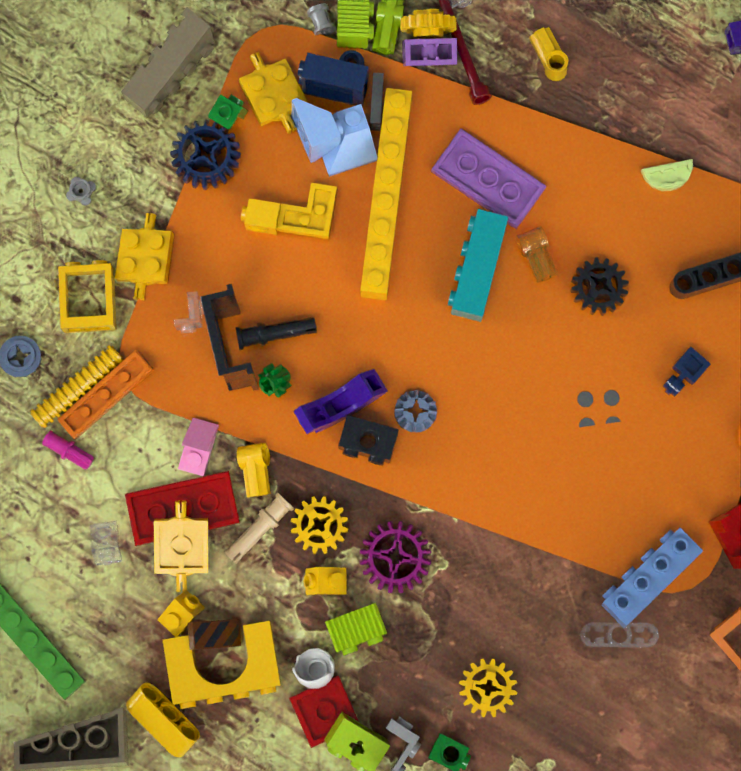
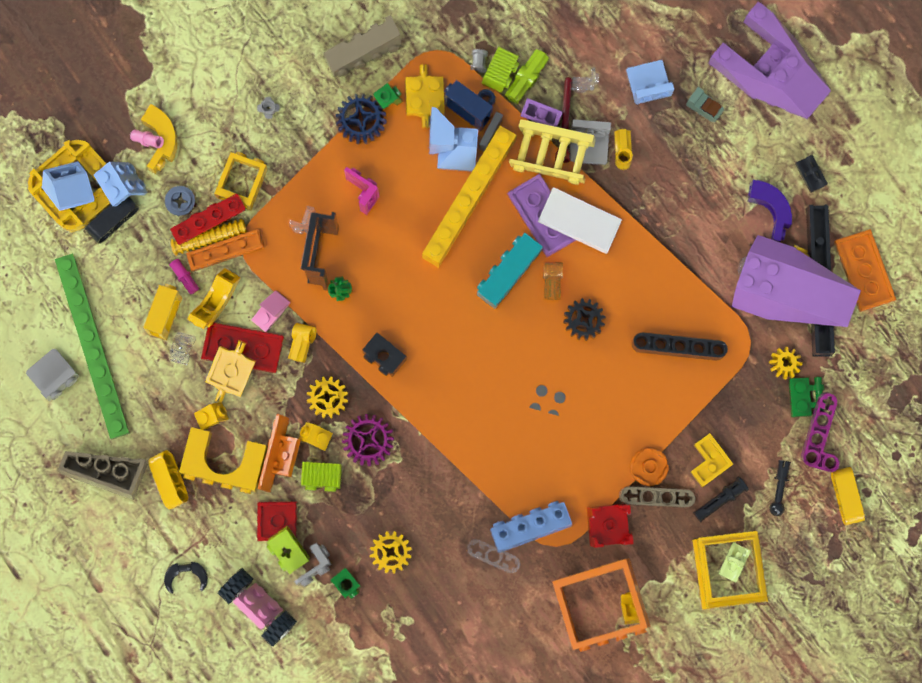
camera: 20 degrees right, 0 degrees up
yellow plate [115,213,174,301] -> none
reddish brown tile [188,619,241,650] -> none
tan pin [224,492,295,564] -> none
black pin [235,317,317,350] -> none
yellow brick [241,198,280,235] -> none
yellow plate [277,183,337,239] -> none
white hair [292,648,335,689] -> none
dark purple arch [294,369,388,434] -> none
sand blue gear [394,390,437,432] -> none
yellow gear [400,9,456,39] -> none
yellowish green tile [641,159,693,191] -> none
dark blue plate [663,347,711,397] -> none
none -> yellow window [143,284,182,341]
none -> red bracket [170,194,246,245]
none -> yellow arch [187,268,241,329]
none -> orange bracket [258,414,301,493]
none -> dark pink bracket [344,167,379,215]
none -> light yellow fence [509,119,596,185]
none -> white tile [538,187,622,254]
none -> light grey bracket [570,119,611,165]

